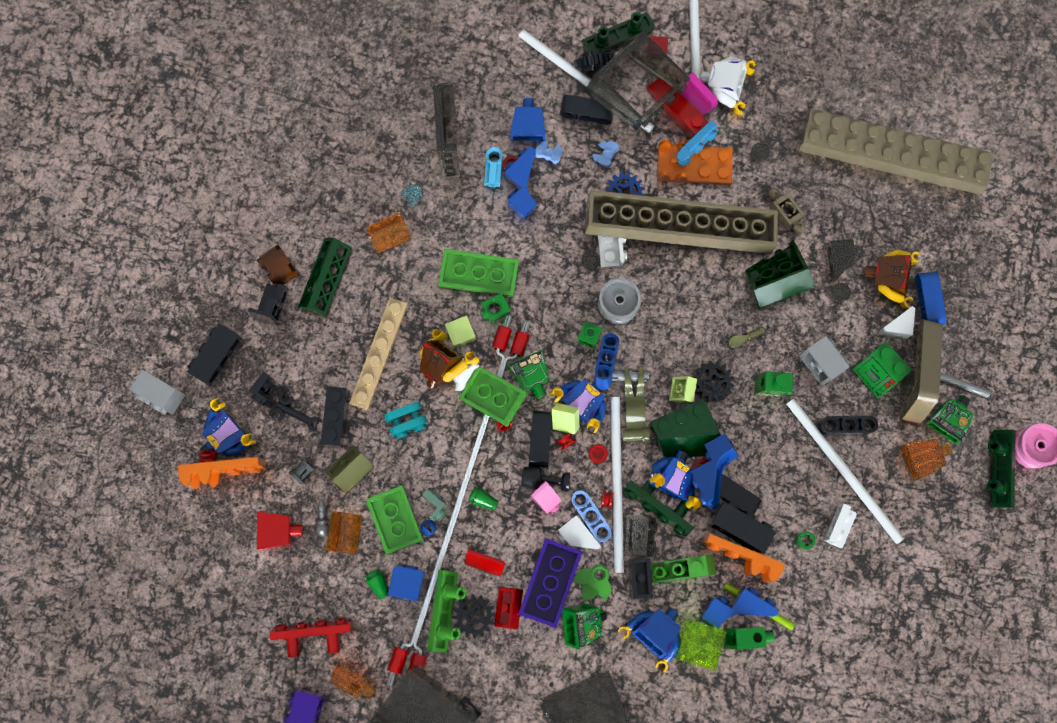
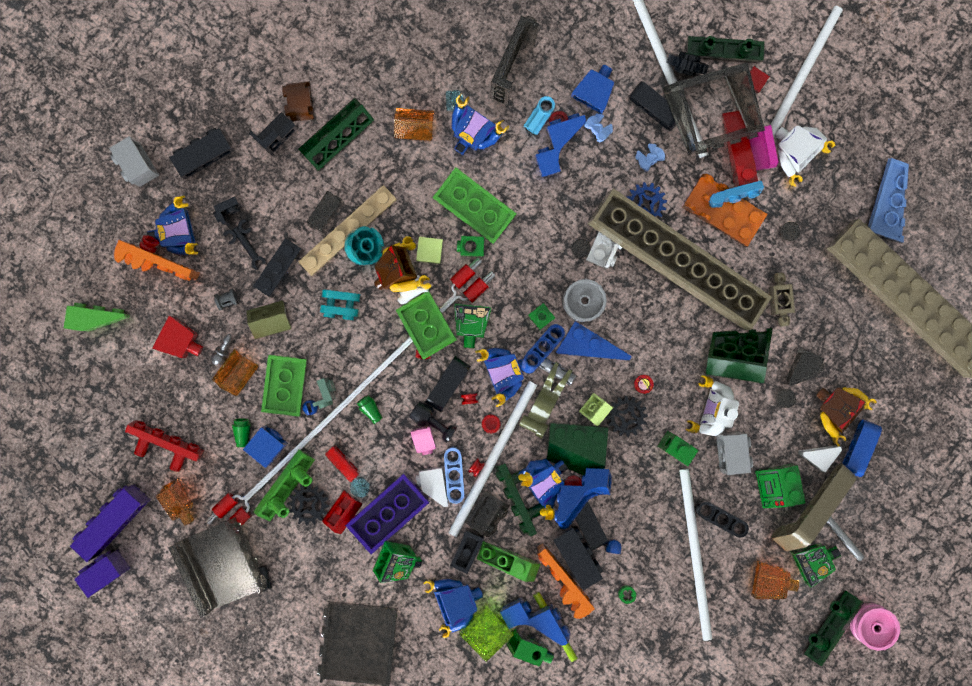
camera: 25 degrees right, 10 degrees up
yellowish green piece [552,403,580,434] -> none
bright green plate [573,564,612,601] -> none
olive piece [728,327,765,348] -> none
white bracket [823,504,857,548] -> none
none -> bright green slope [64,303,130,332]
none -> clear smoke panel [307,190,344,233]
none -> teal cylinder [344,226,384,265]
none -> clear light blue plate [350,478,369,499]
none -> torso [451,93,509,155]
none -> blue wing [556,321,632,360]
none -> blue hinge [606,540,622,554]
none -> tile [634,375,654,394]
none -> white torso [685,376,739,436]
none -> medium blue wing [868,158,909,243]

